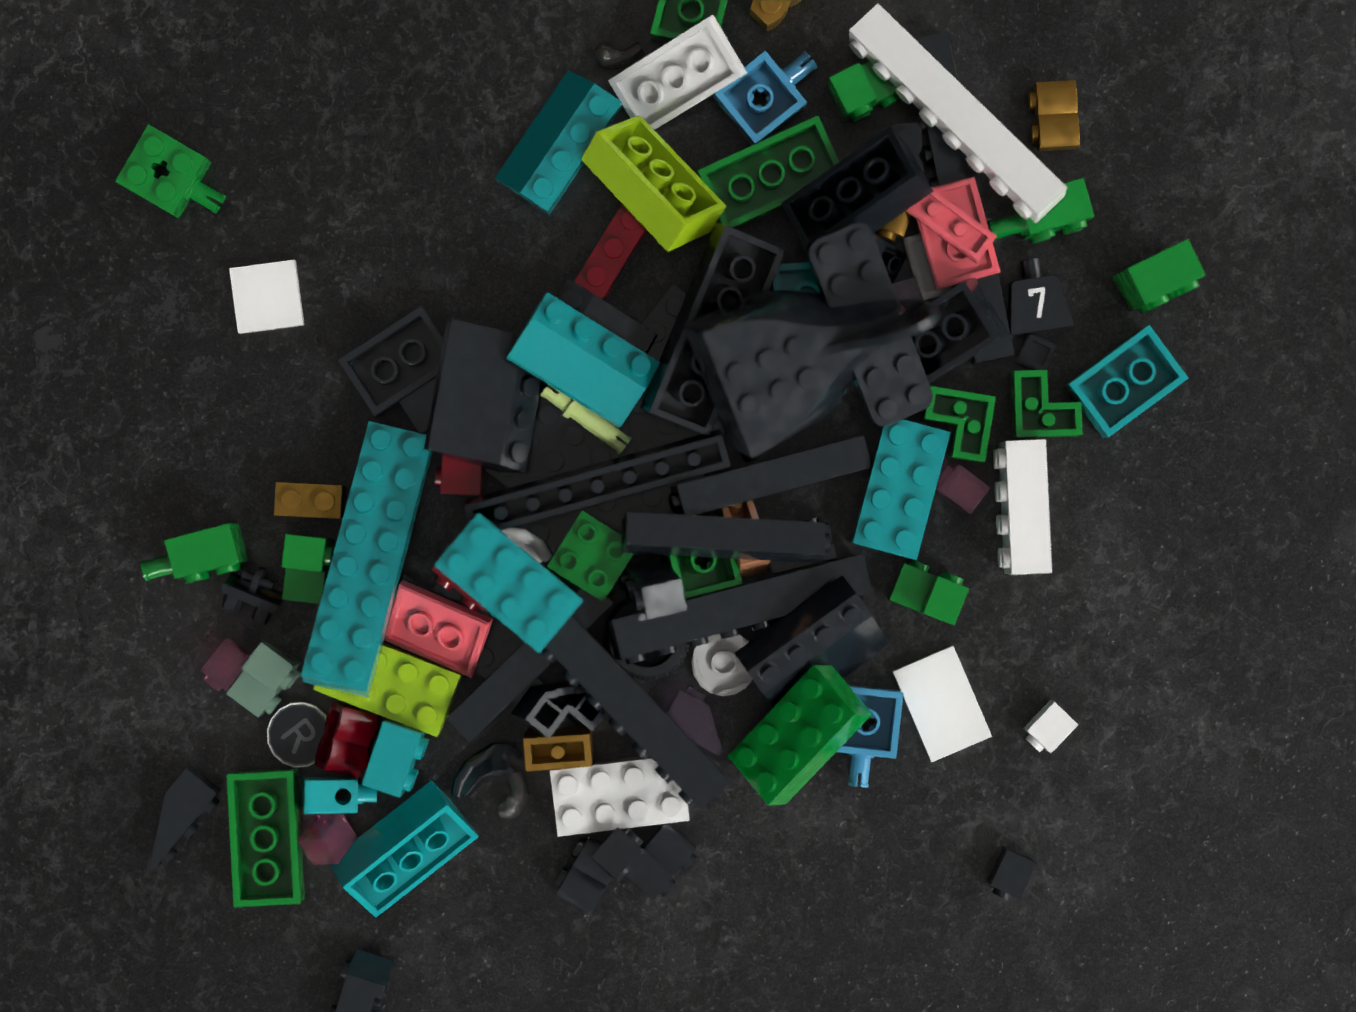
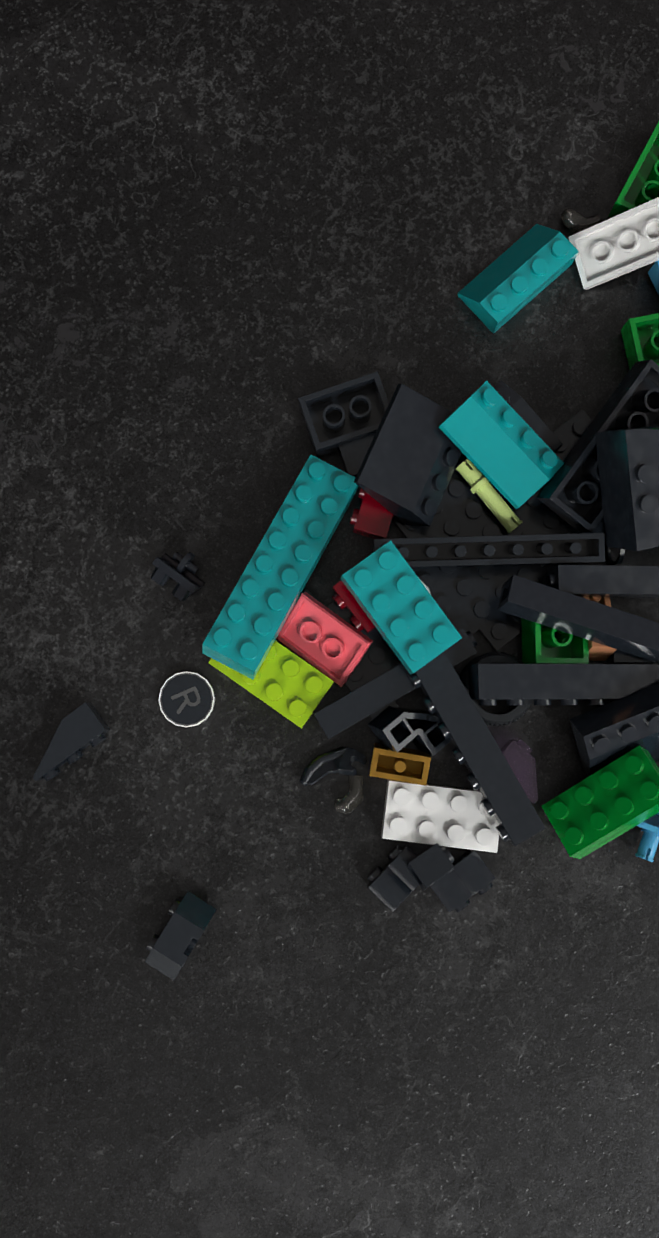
camera: 10 degrees right, 5 degrees down
green brick [115,124,226,219] -> none
green brick [140,523,249,584] -> none
clear pink brick [200,638,251,691] -> none
sand green brick [226,640,301,717] -> none
green brick [227,768,305,907] -> none
white tile [229,260,304,334] -> none
pearl gold brick [274,482,346,519] -> none
green brick [282,534,335,604] -> none
clear pink brick [298,813,357,865] -> none
teal torso [301,775,377,814] -> none
dark red brick [315,702,379,778] -> none
teal slope [328,780,479,918] -> none
teal brick [362,718,429,798] -> none
green bracket [547,510,634,601] -> none
dark red brick [574,204,647,300] -> none
lime brick [581,115,726,252] -> none
black brick [618,554,686,619] -> none
white tile [691,634,752,696] -> none

